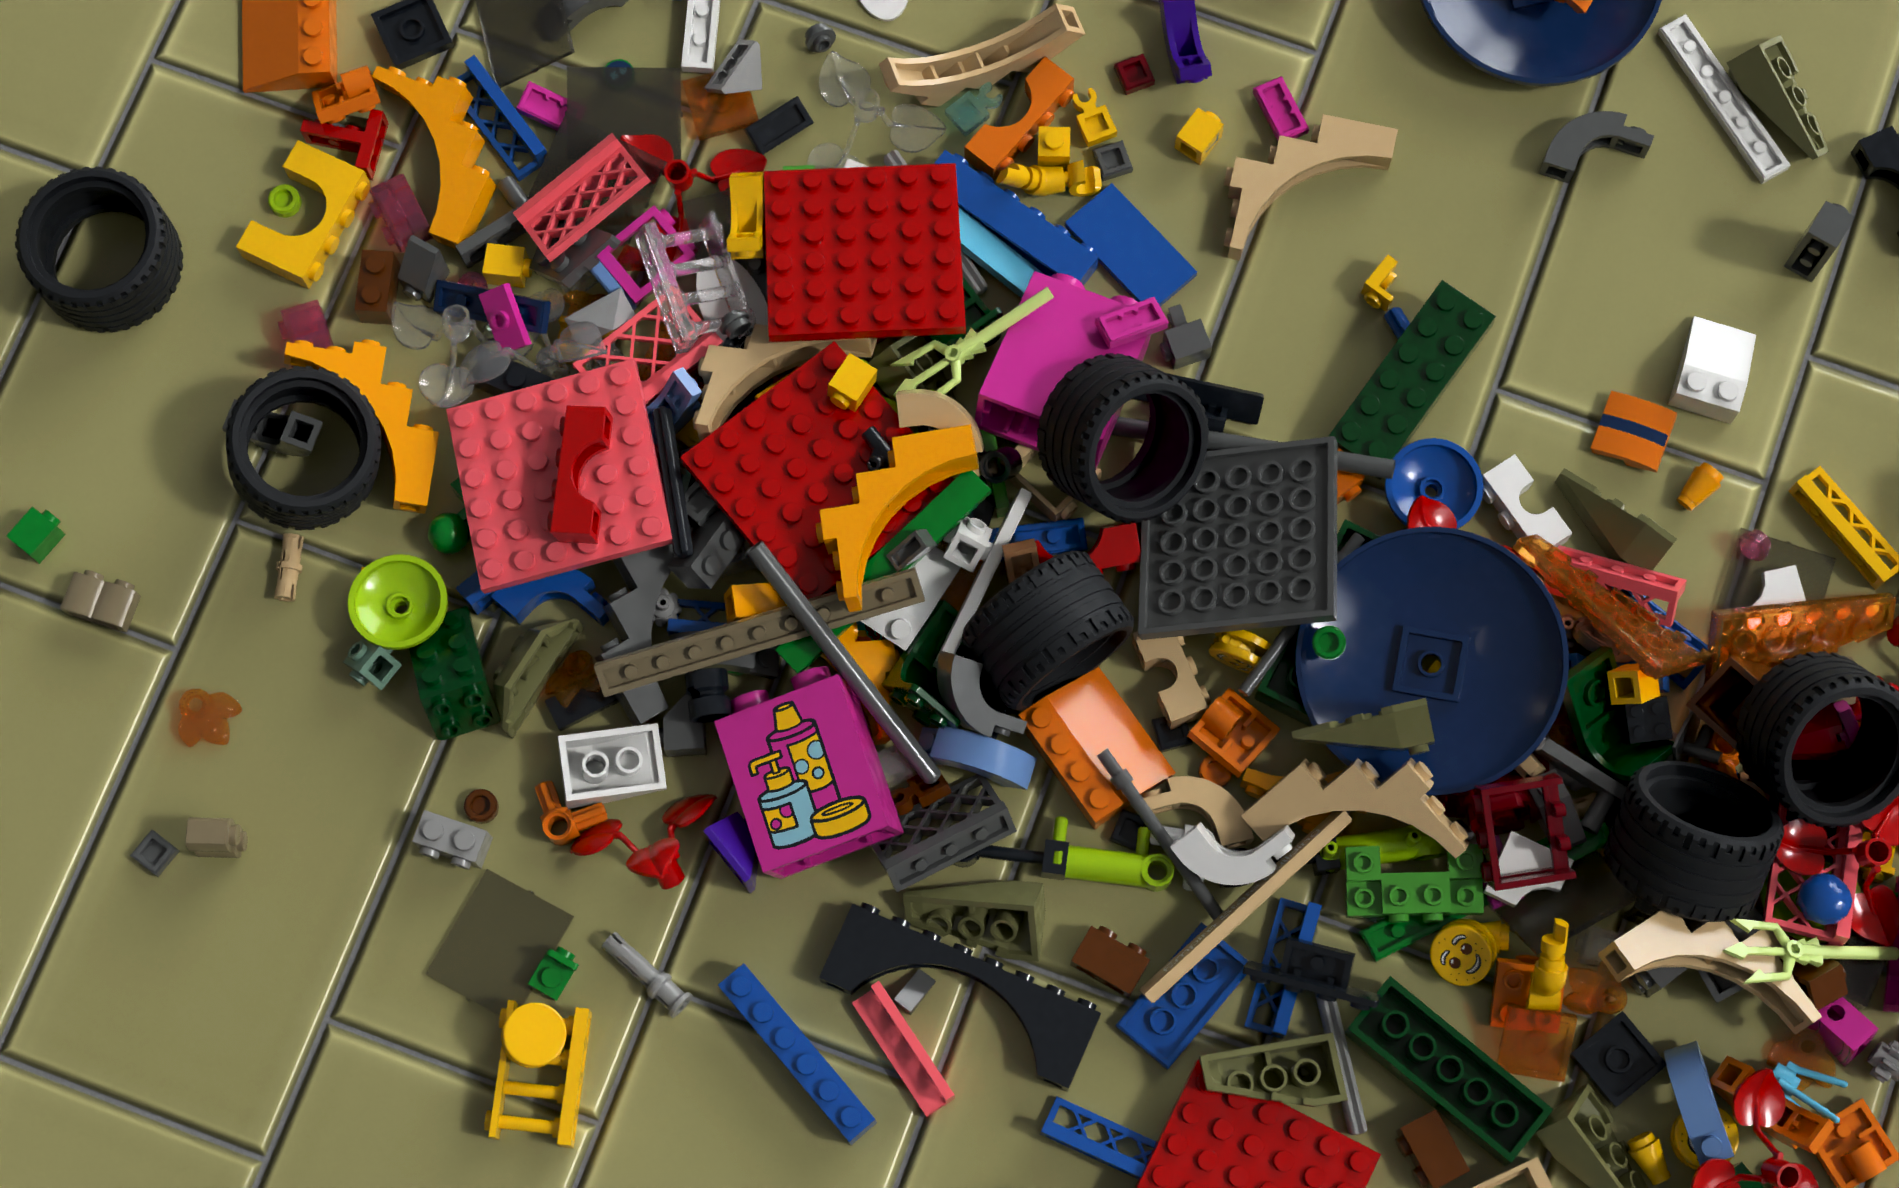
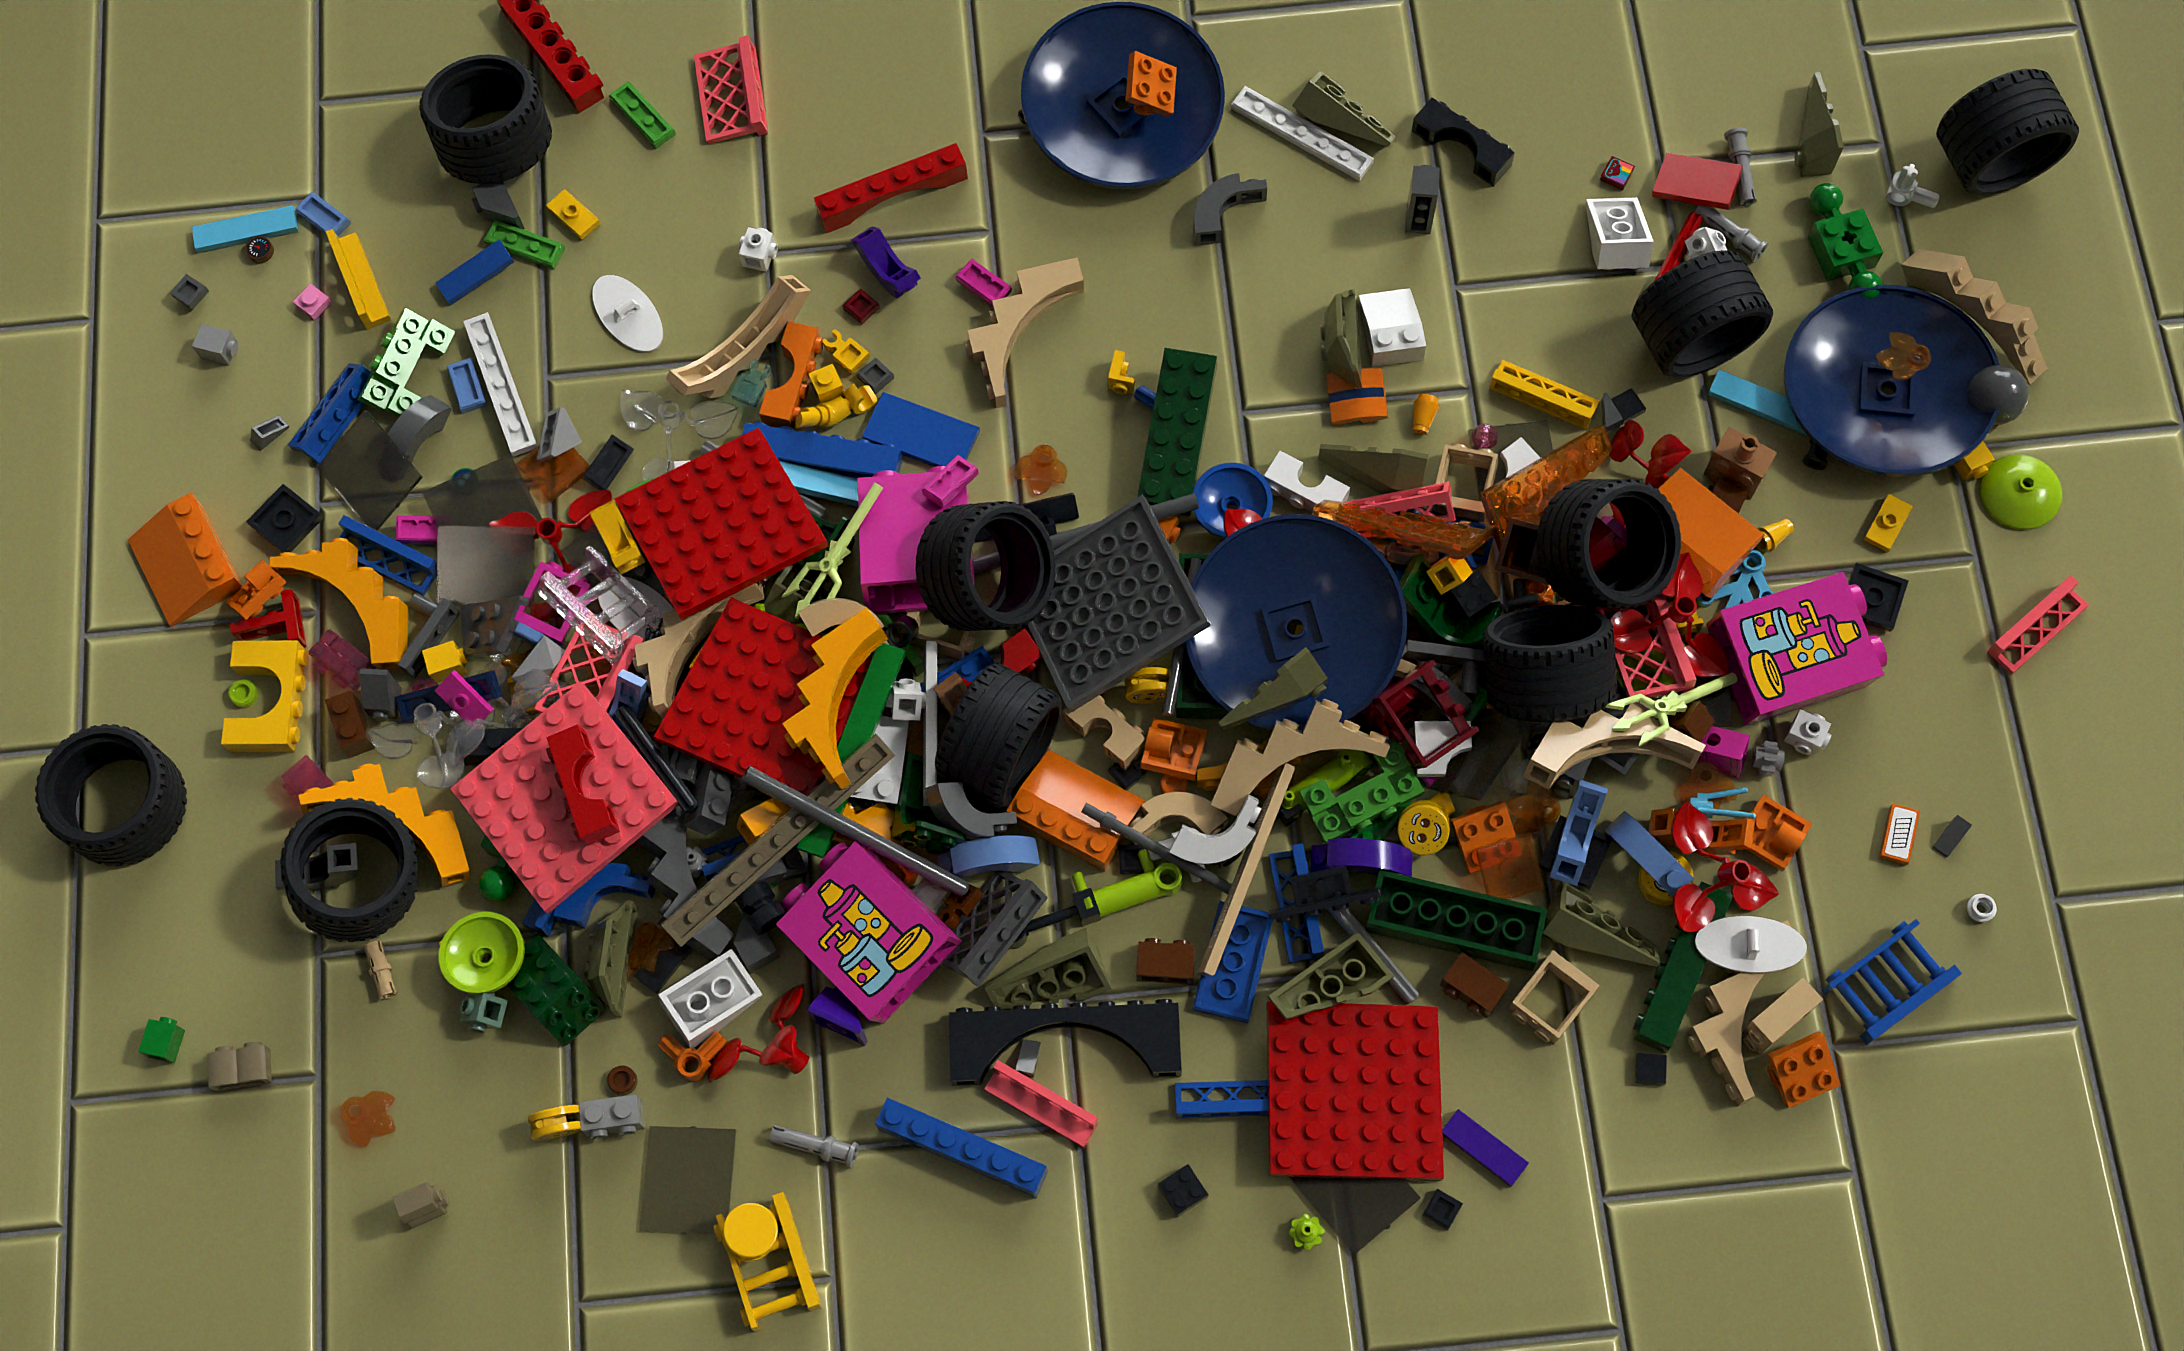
camera: 25 degrees left, 5 degrees down
dark grey tile [130,830,180,877] -> none
coral fence [513,133,651,262] -> none
green bracket [527,946,579,1001] -> none
dark grey plate [719,310,751,339] -> none
dark grey plate [805,23,836,52] -> none
yellow brick [827,353,878,412] -> none
black arm [861,426,892,471] -> none
dark grey piece [886,529,938,572] -> none
dark grey brick [1160,304,1212,370] -> none
yellow brick [1174,107,1224,165] -> none
green tile [1312,626,1346,660] -> none
yellow piece [1525,918,1569,1011] -> none
yellow cone [1627,1131,1671,1185] -> none
blue hair [1796,873,1852,925] -> none
none -> yellow head [528,1105,581,1141]
none -> clear orange plate [1014,445,1067,495]
none -> dark purple arch [1310,838,1413,877]
none -> olive wedge [1320,289,1362,388]
none -> tan window [1431,444,1498,523]
none -> medium blue arch [1550,780,1608,886]

